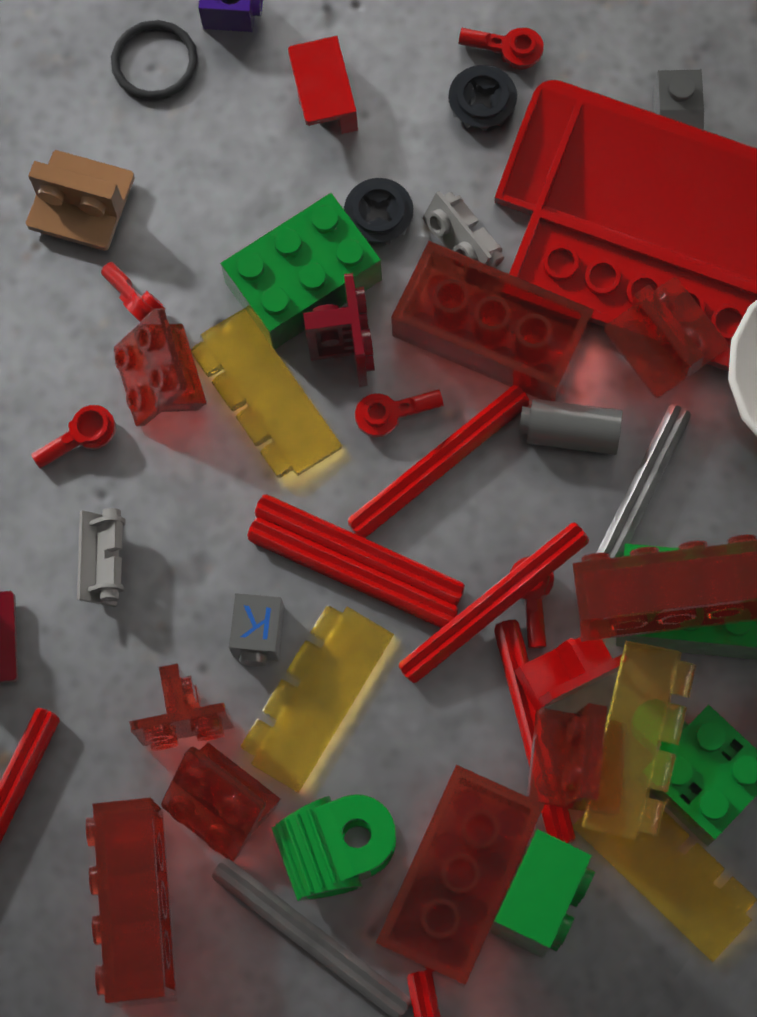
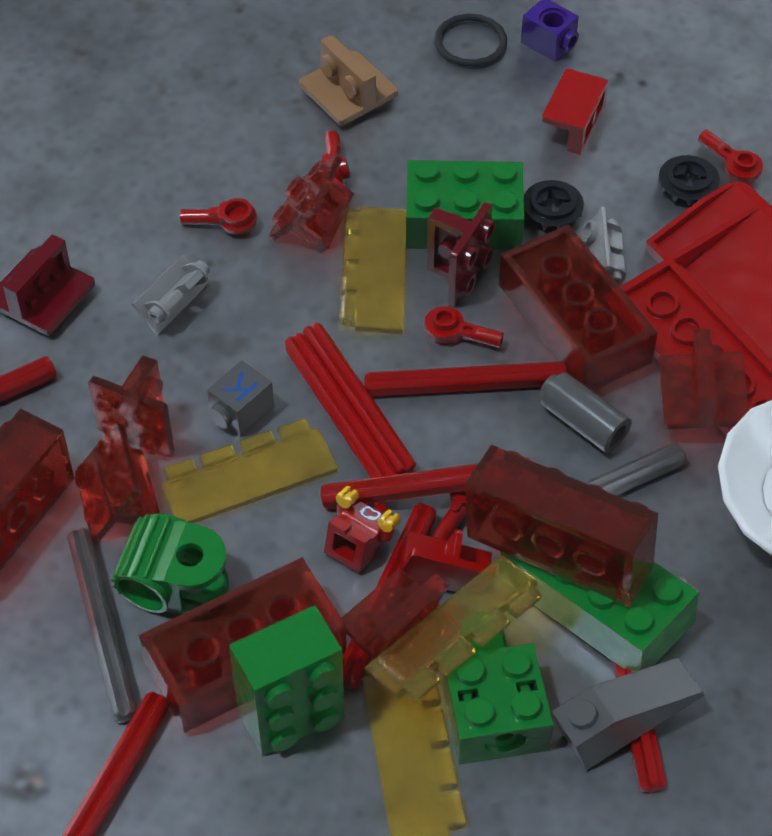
camera: 30 degrees right, 20 degrees down
none -> red piece [324,486,400,573]

